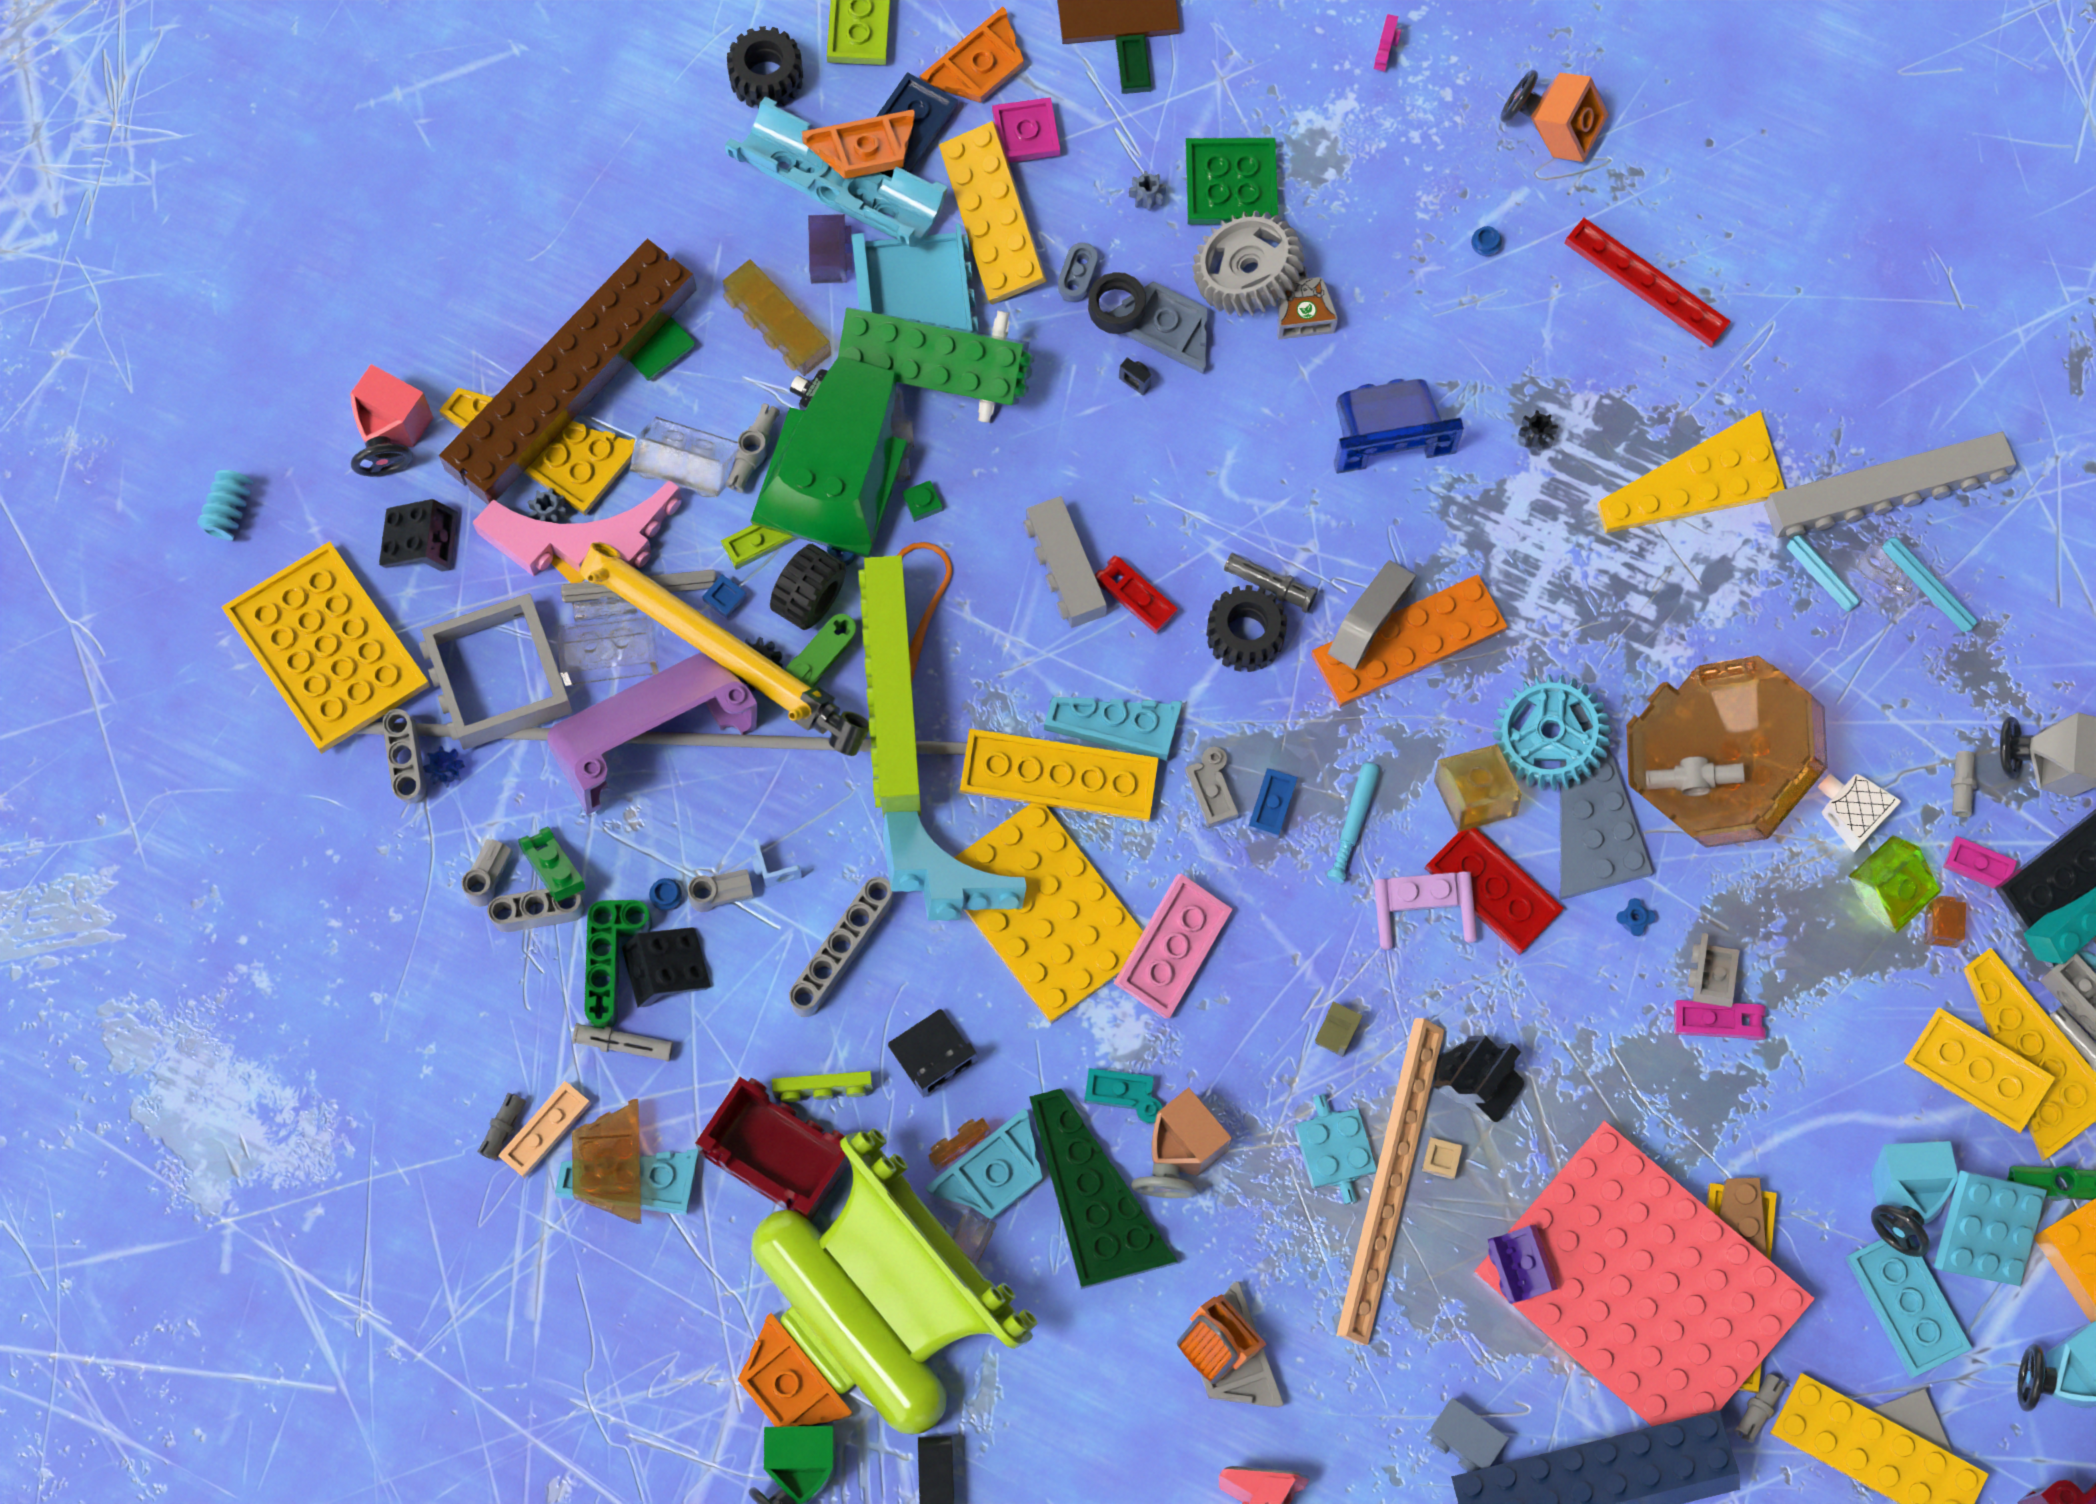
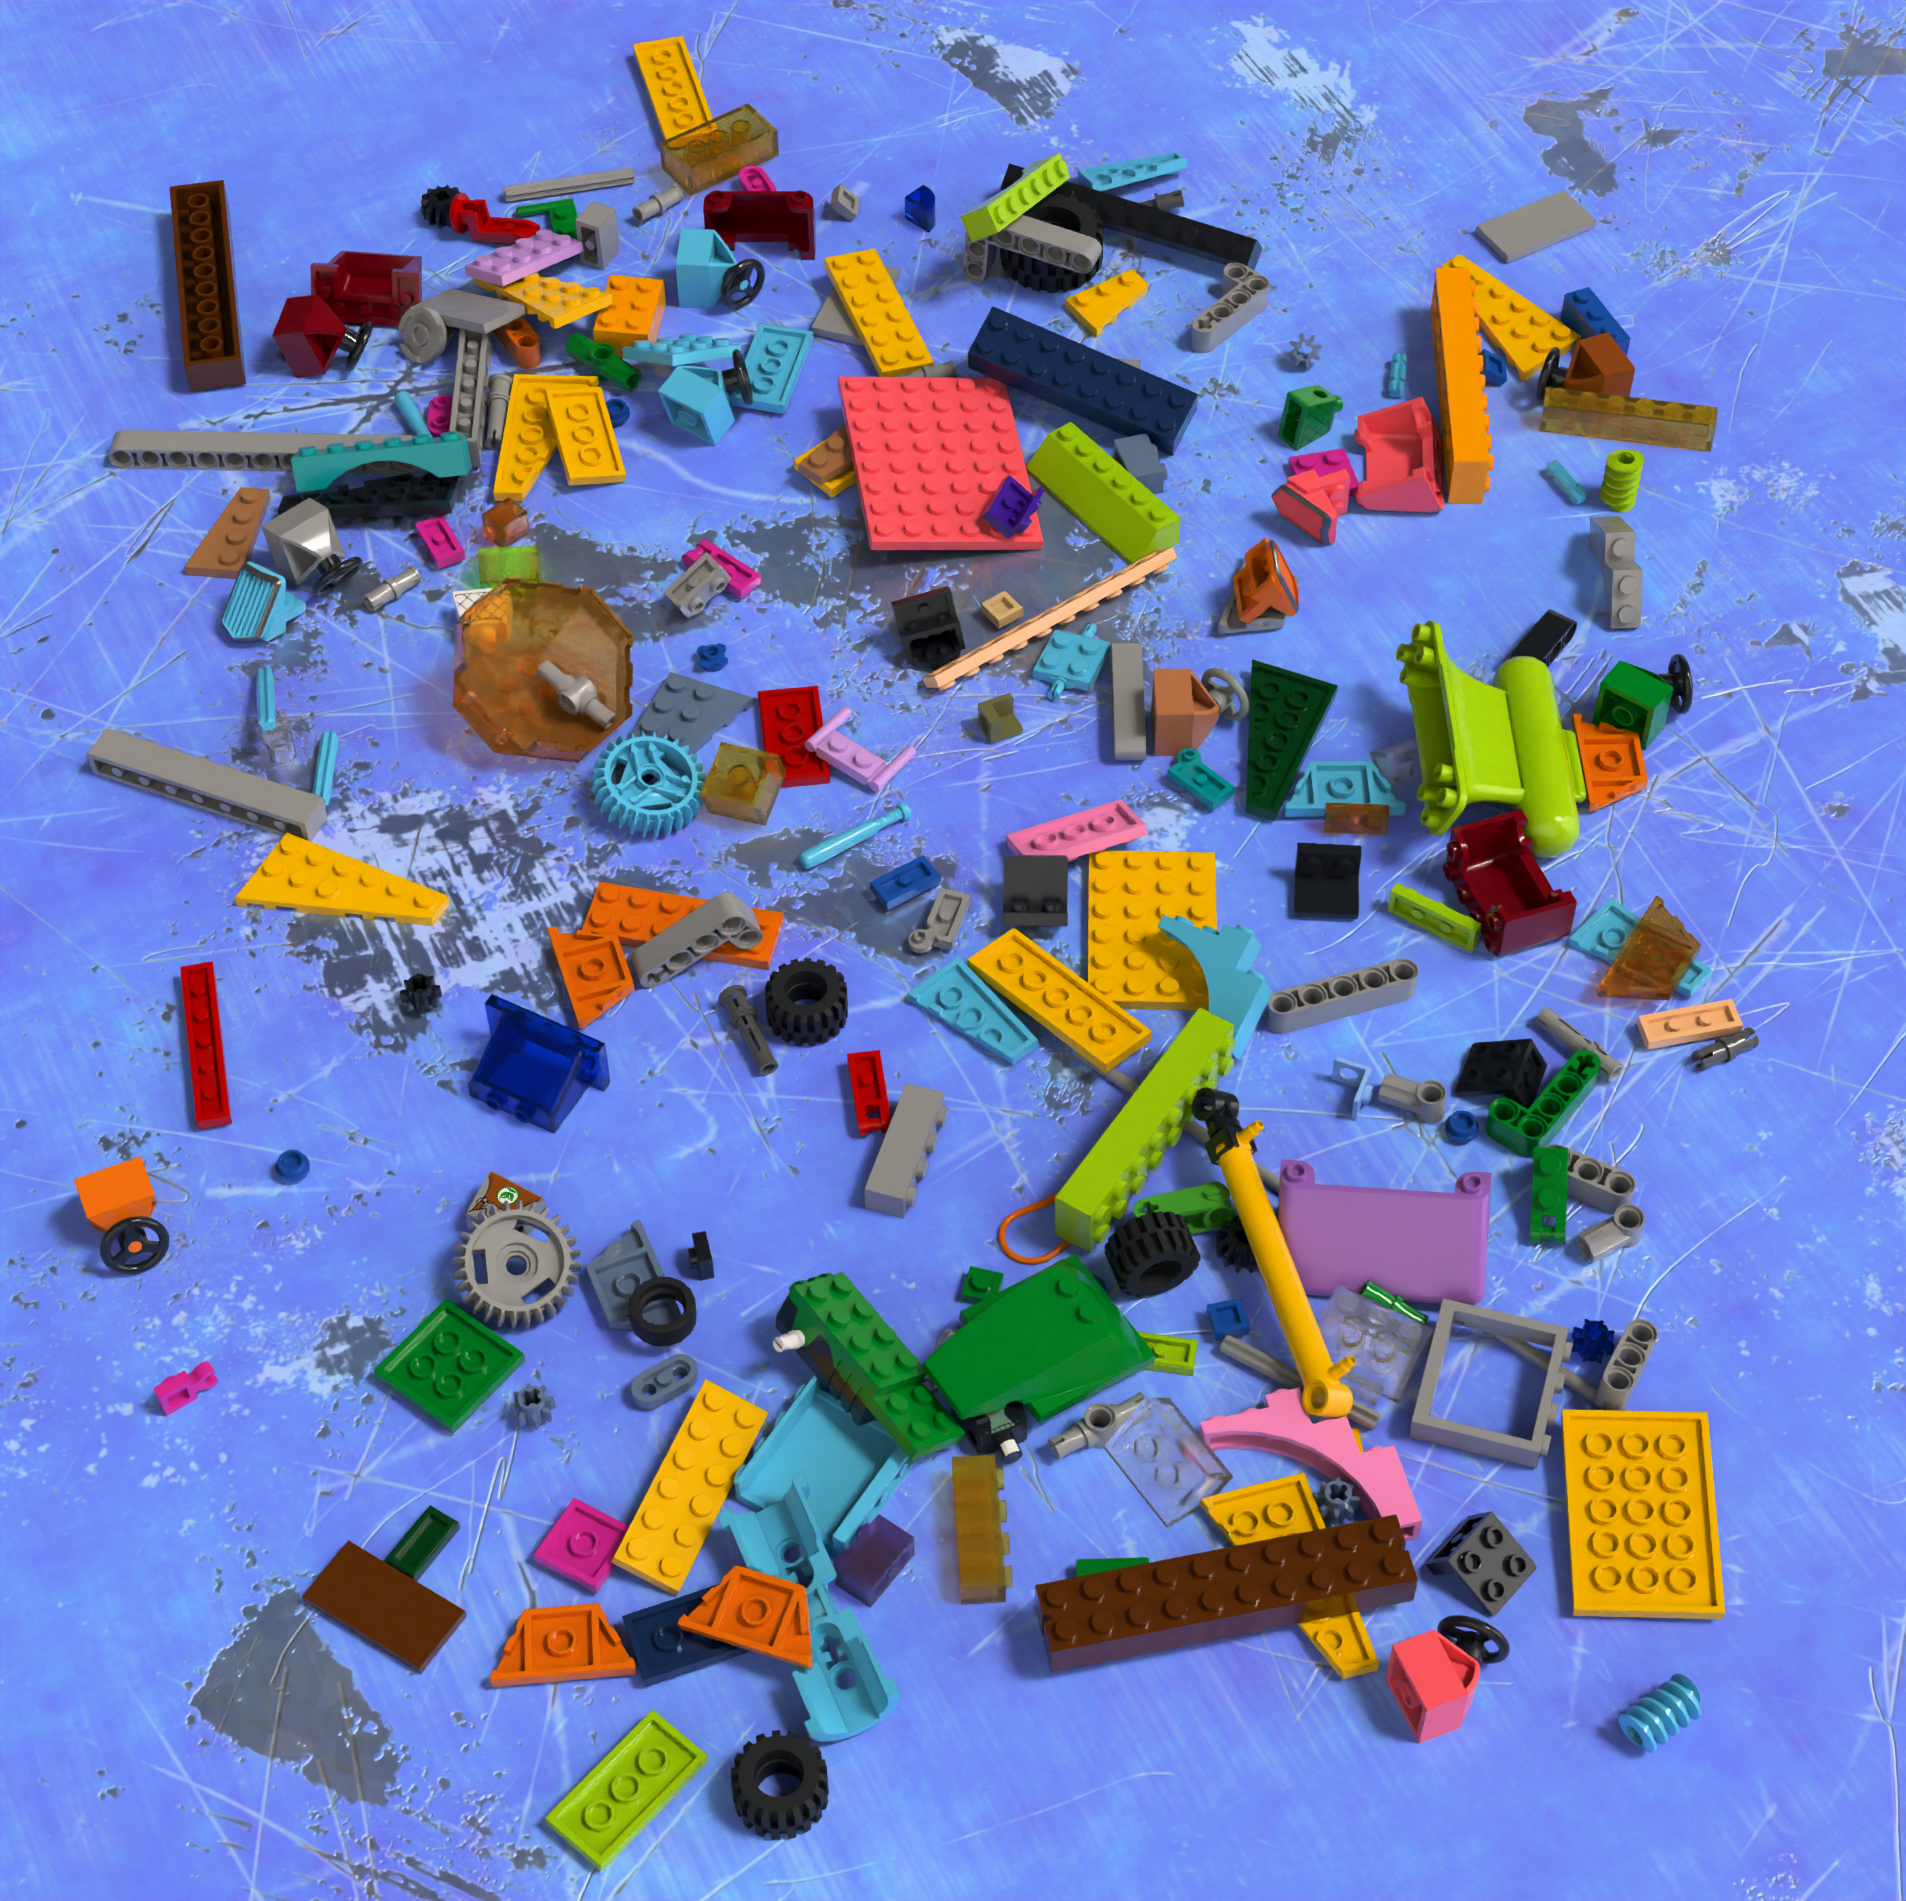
camera: 140 degrees left, 20 degrees down
none -> medium azure piece [219,561,306,642]
none -> orange wing [547,927,634,1029]
none -> blue plate [606,399,630,425]
none -> black bracket [1003,855,1068,926]
none -> lime slope [1026,422,1181,564]
none -> light grey beam [1111,643,1146,760]
none -> green pin [1357,1280,1429,1336]

